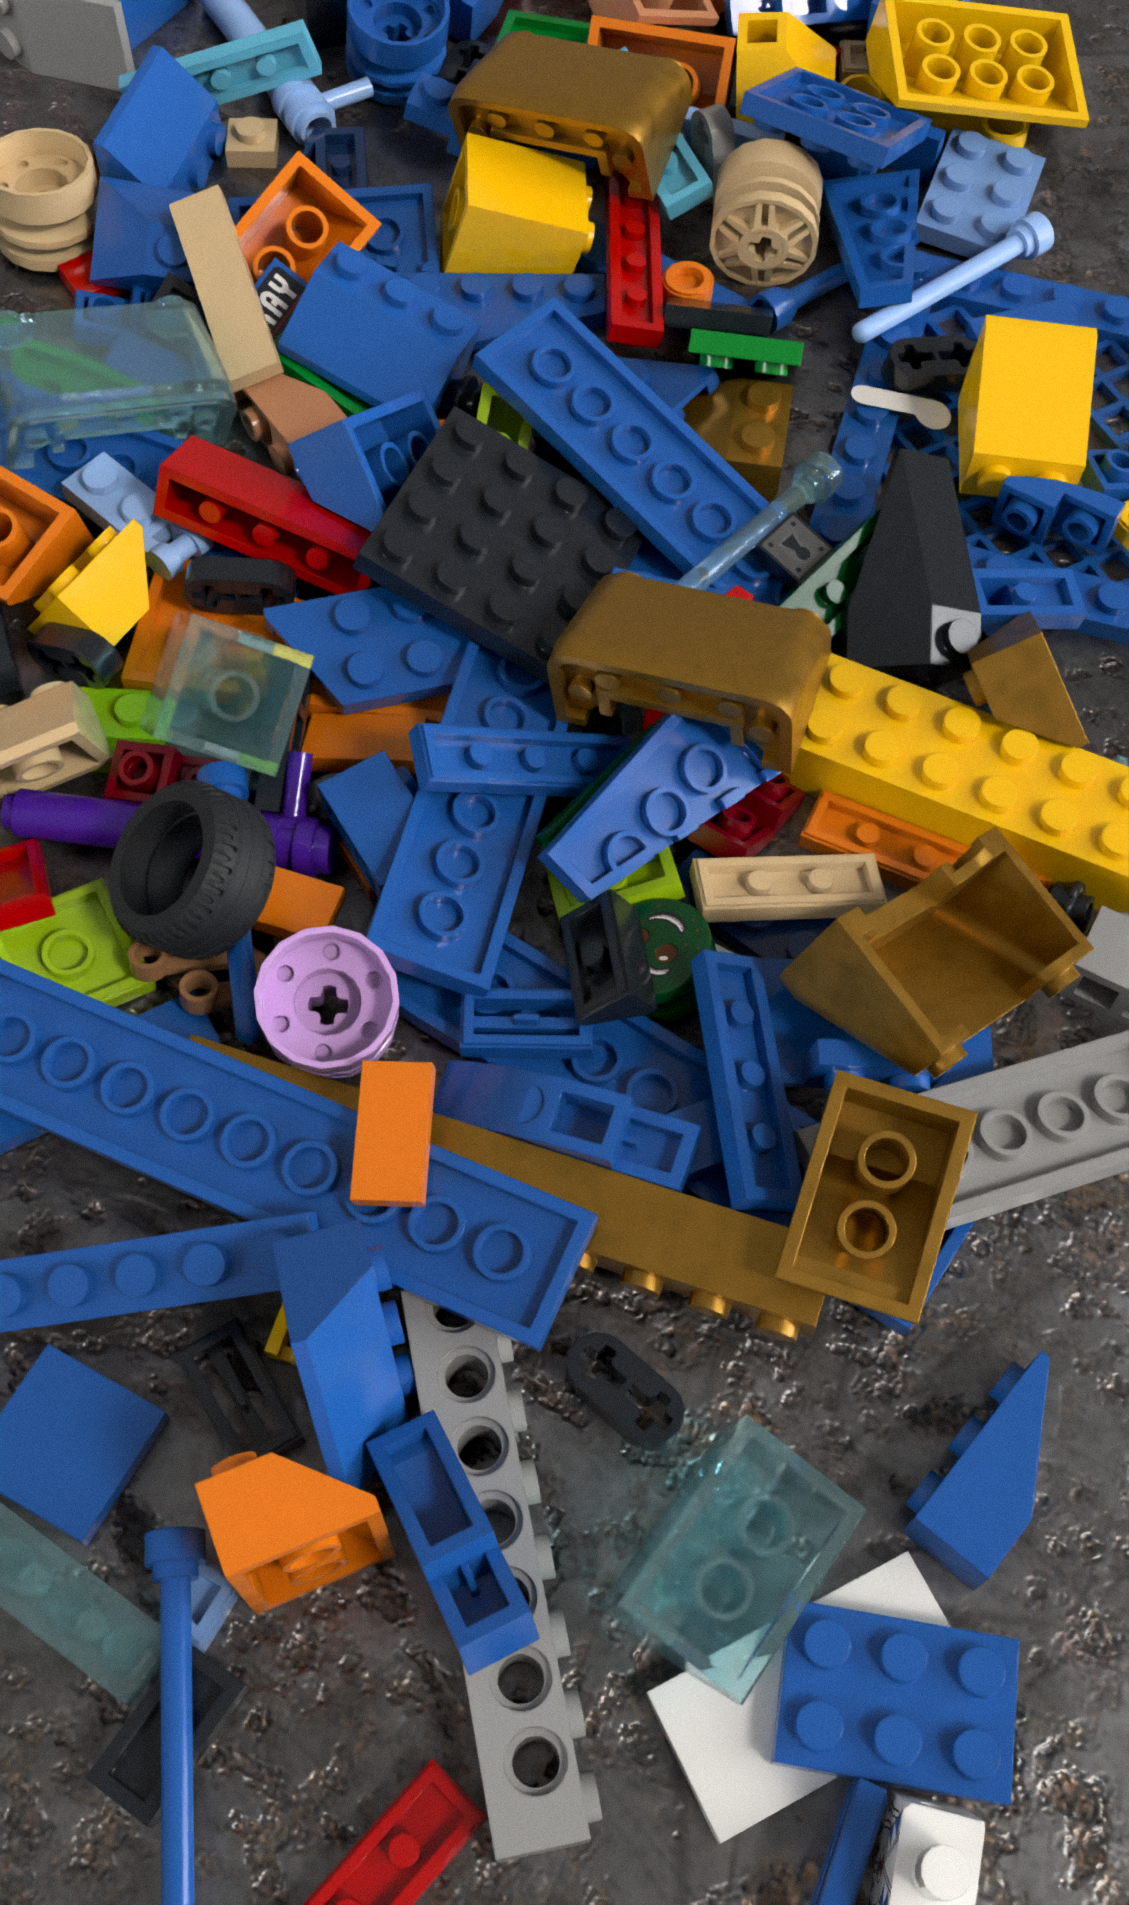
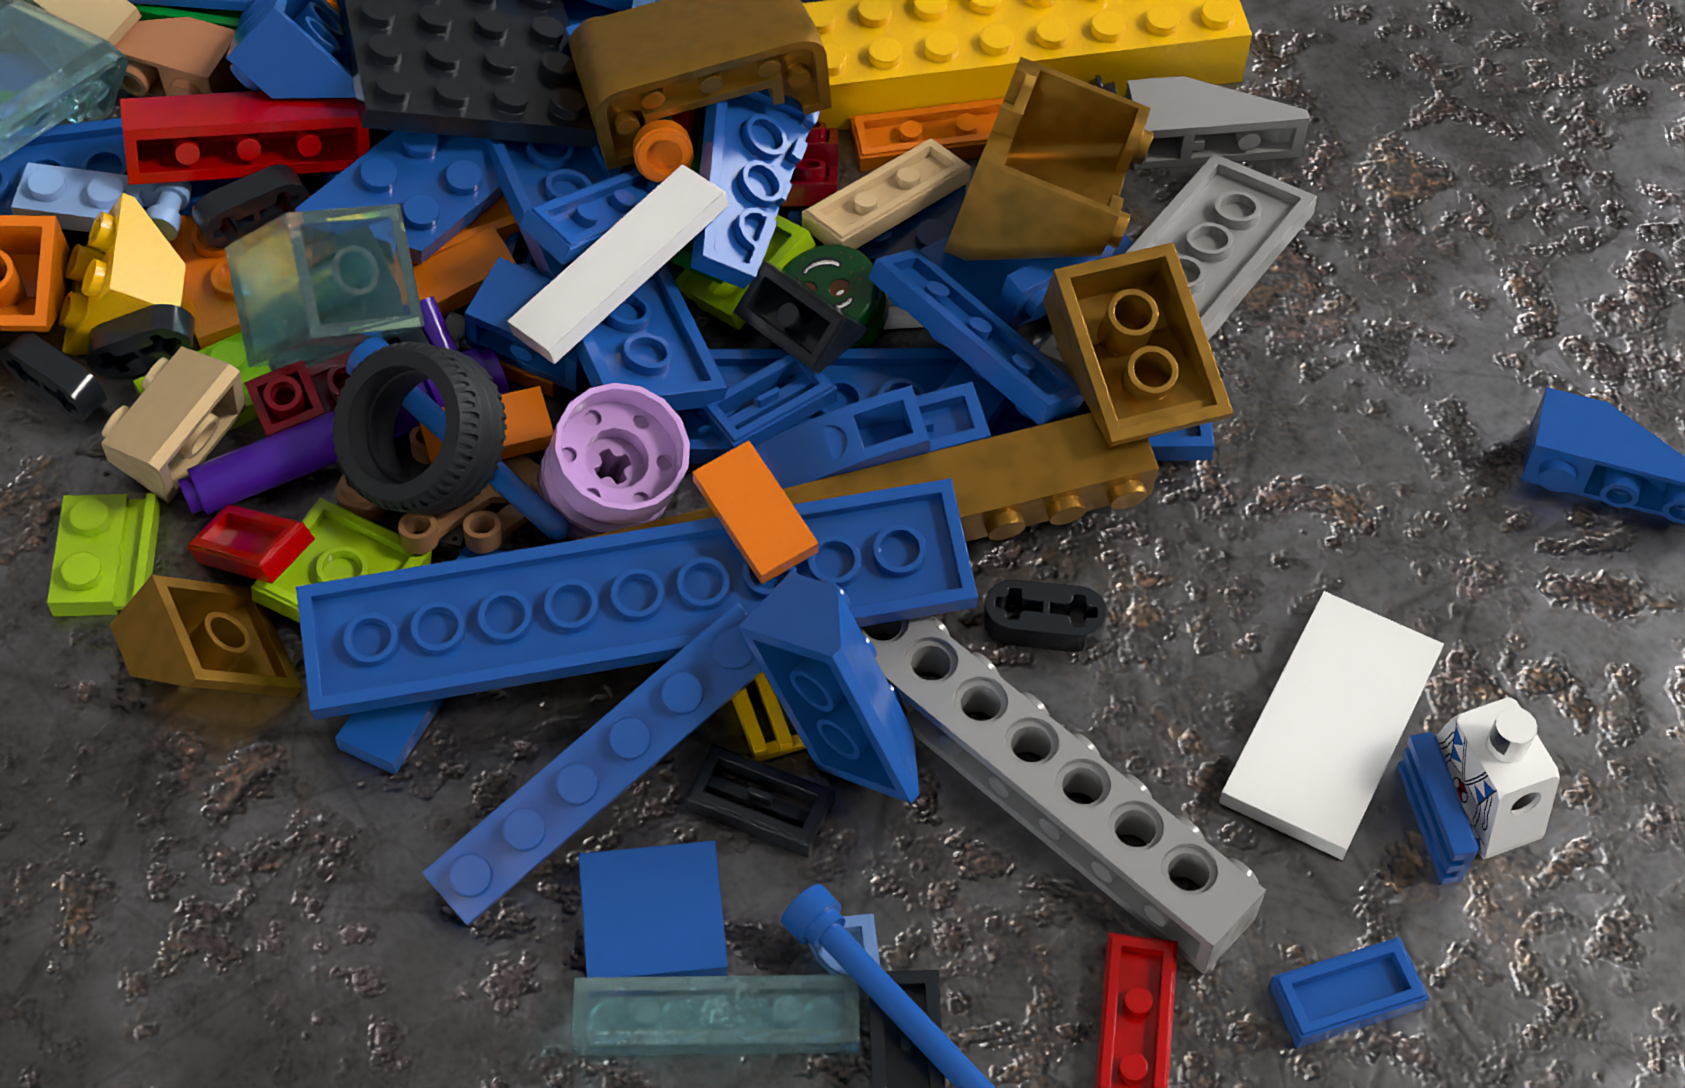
camera: 35 degrees left, 5 degrees down
orange slope [194,1451,396,1615] -> none
blue slope [365,1409,540,1676] -> none
clear light blue slope [599,1415,867,1705] -> none
blue plate [771,1599,1020,1807] -> none
blue slope [902,1351,1050,1591] -> none
none -> white tile [507,164,729,364]
none -> orange tile [632,120,694,183]

